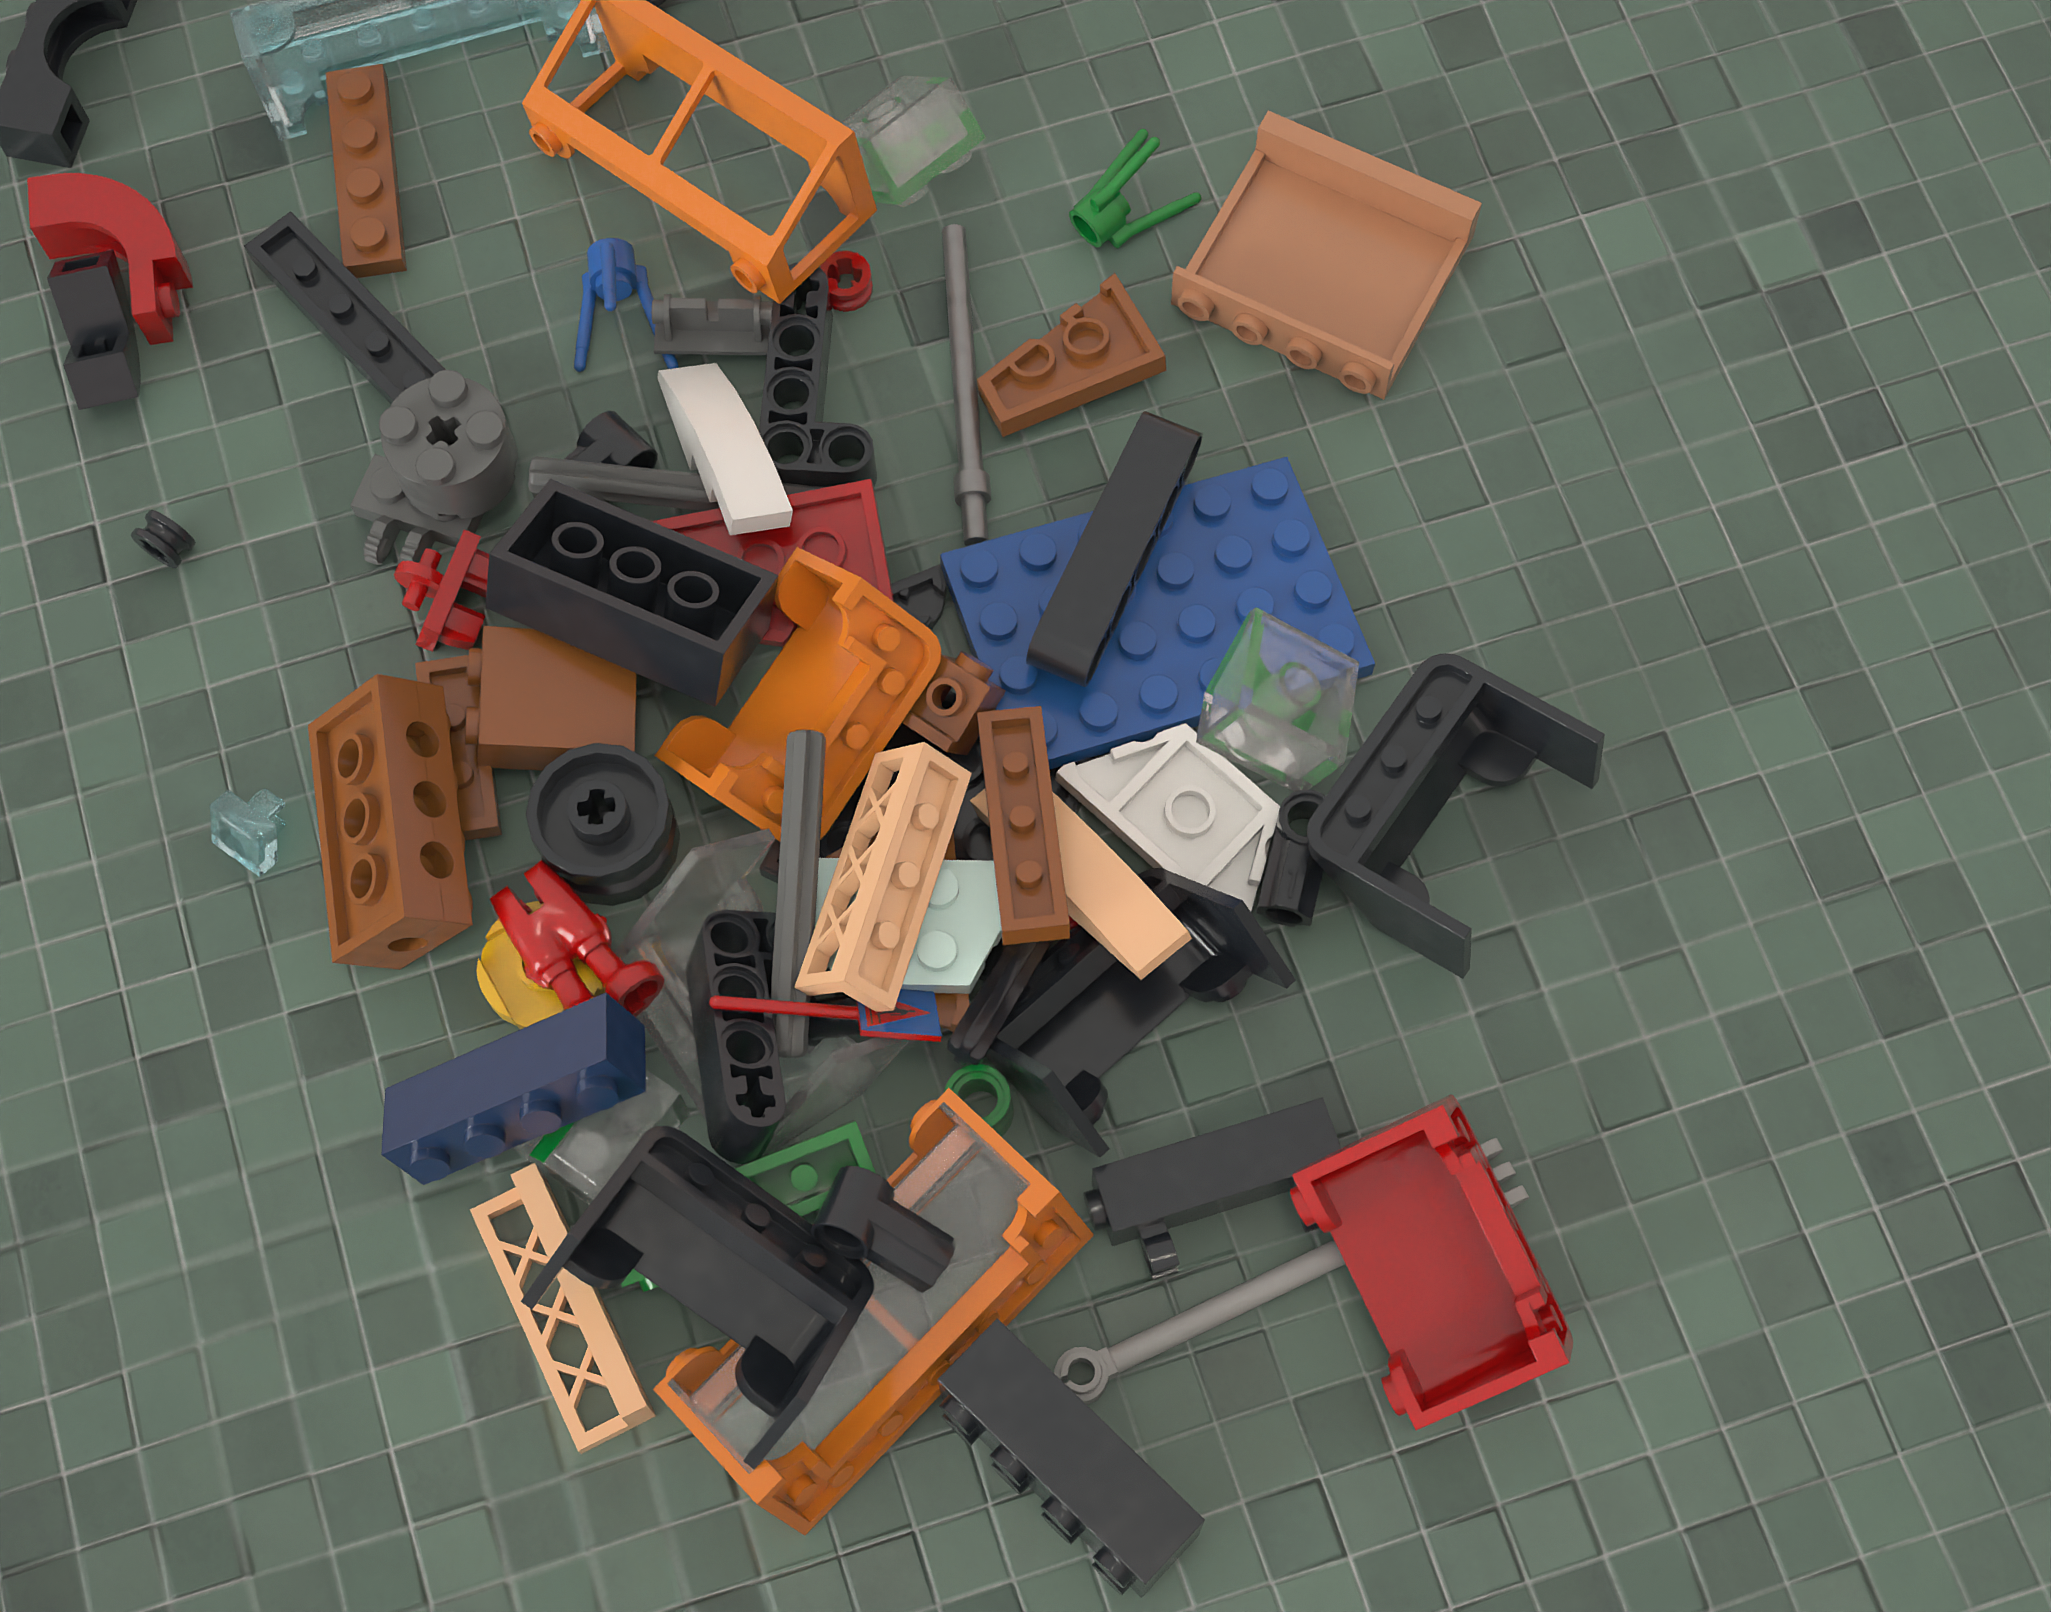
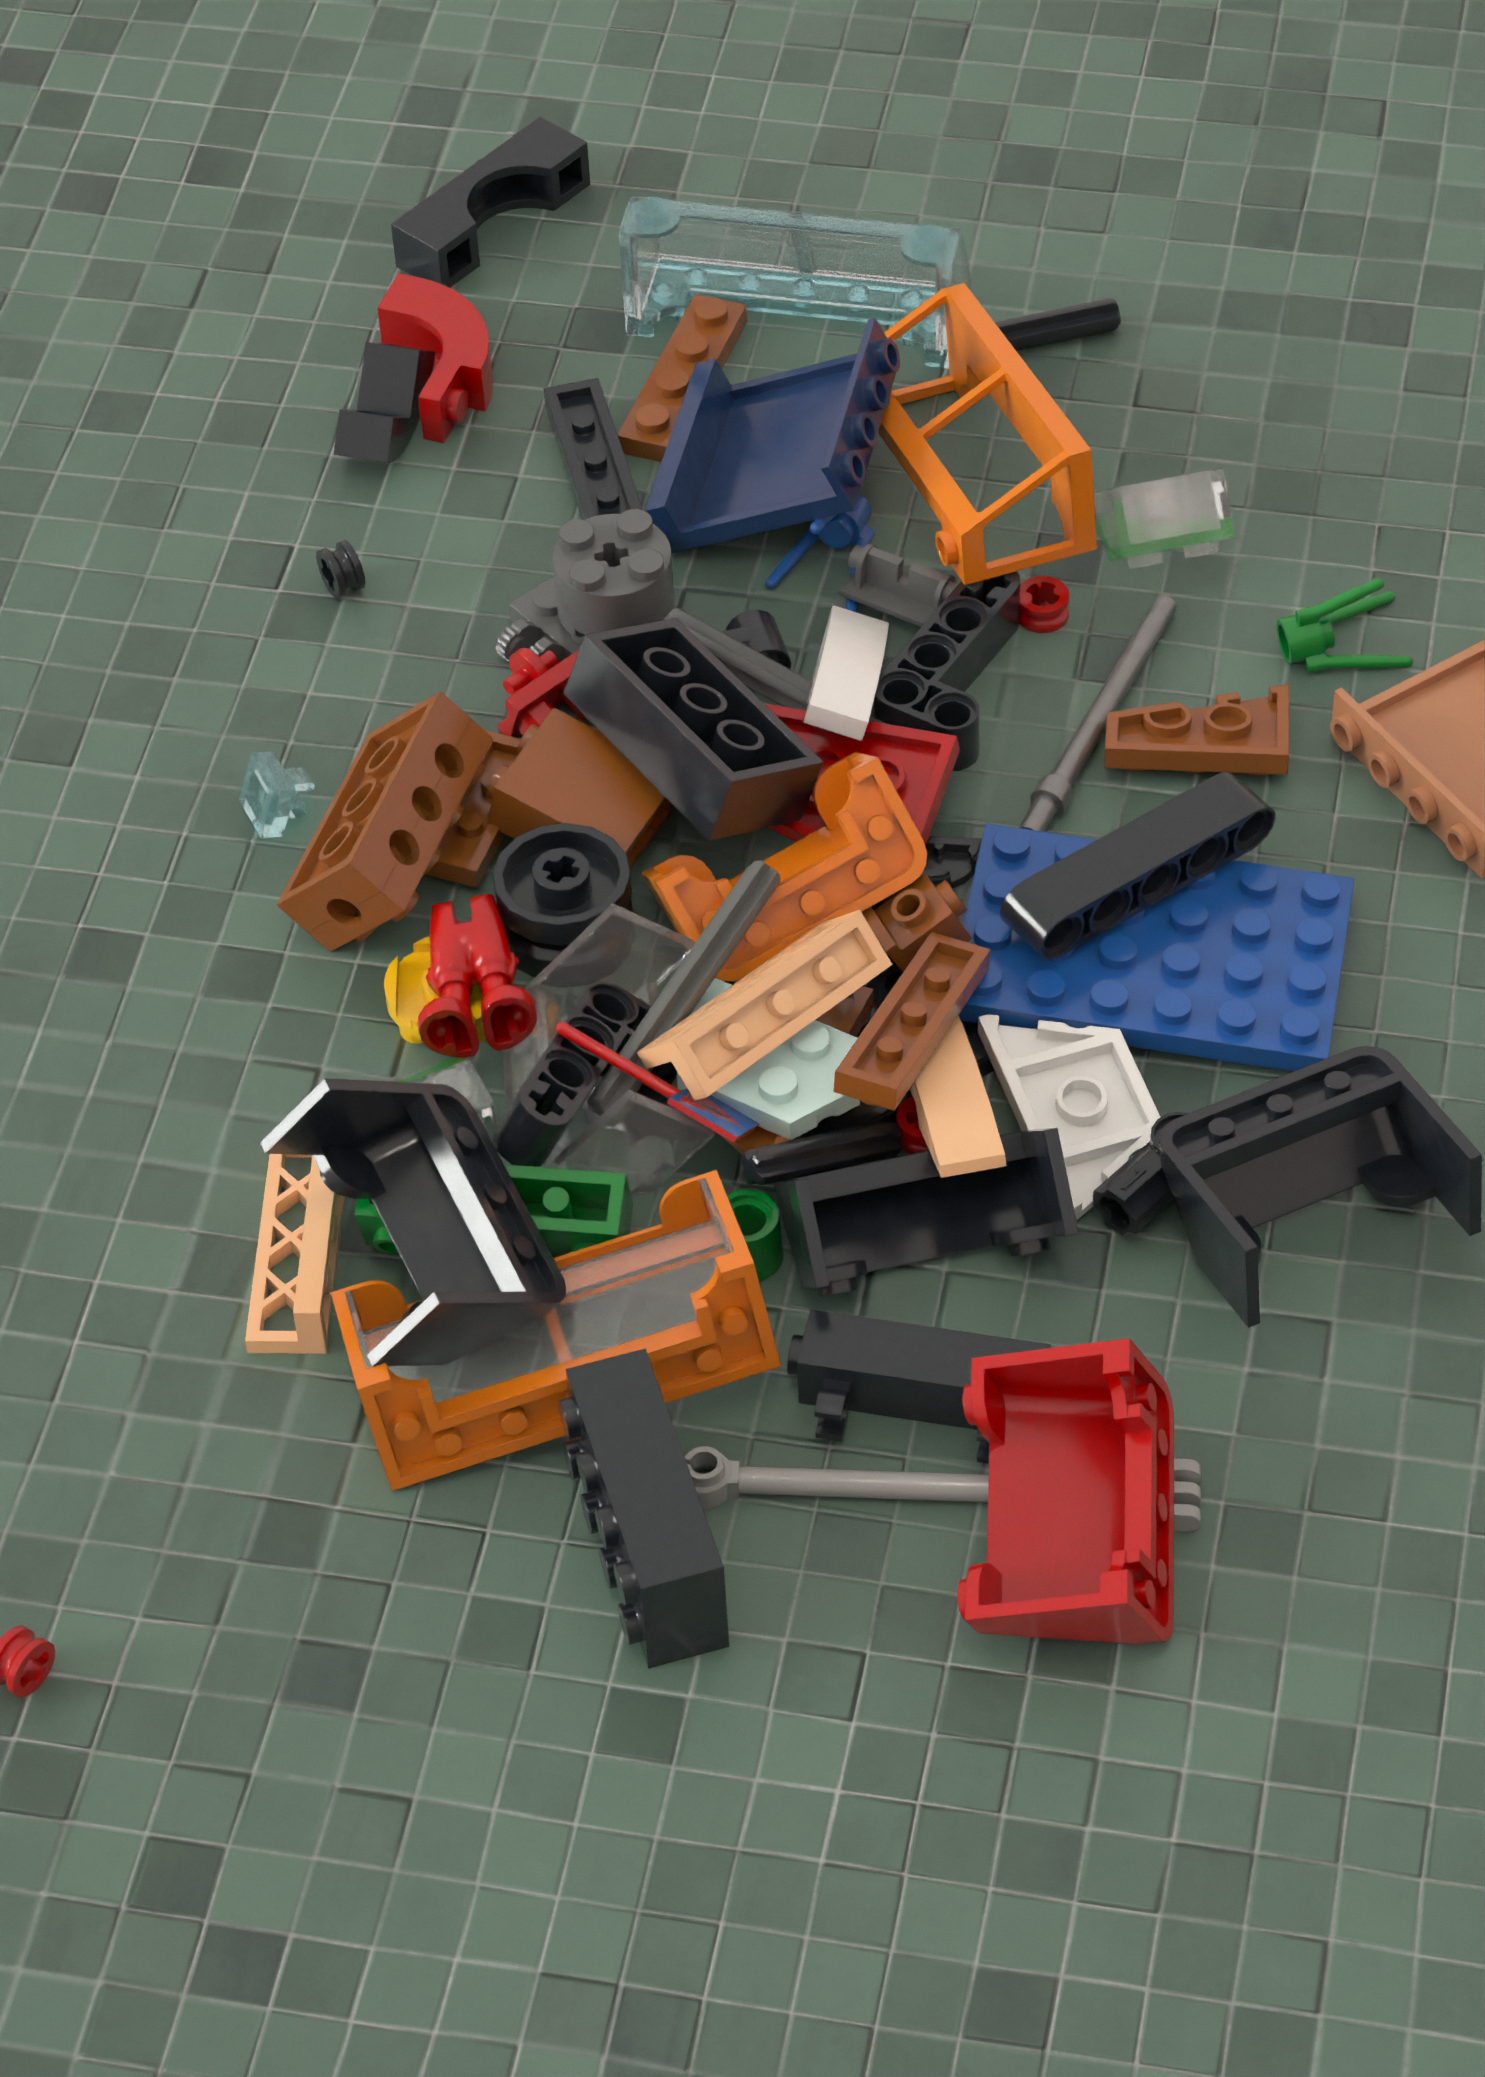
camera: 30 degrees right, 20 degrees down
dark blue brick [381,993,646,1185] -> none
black piece [811,1166,956,1293] -> none
clear slope [1196,607,1359,792] -> none
none -> dark blue panel [644,318,900,553]

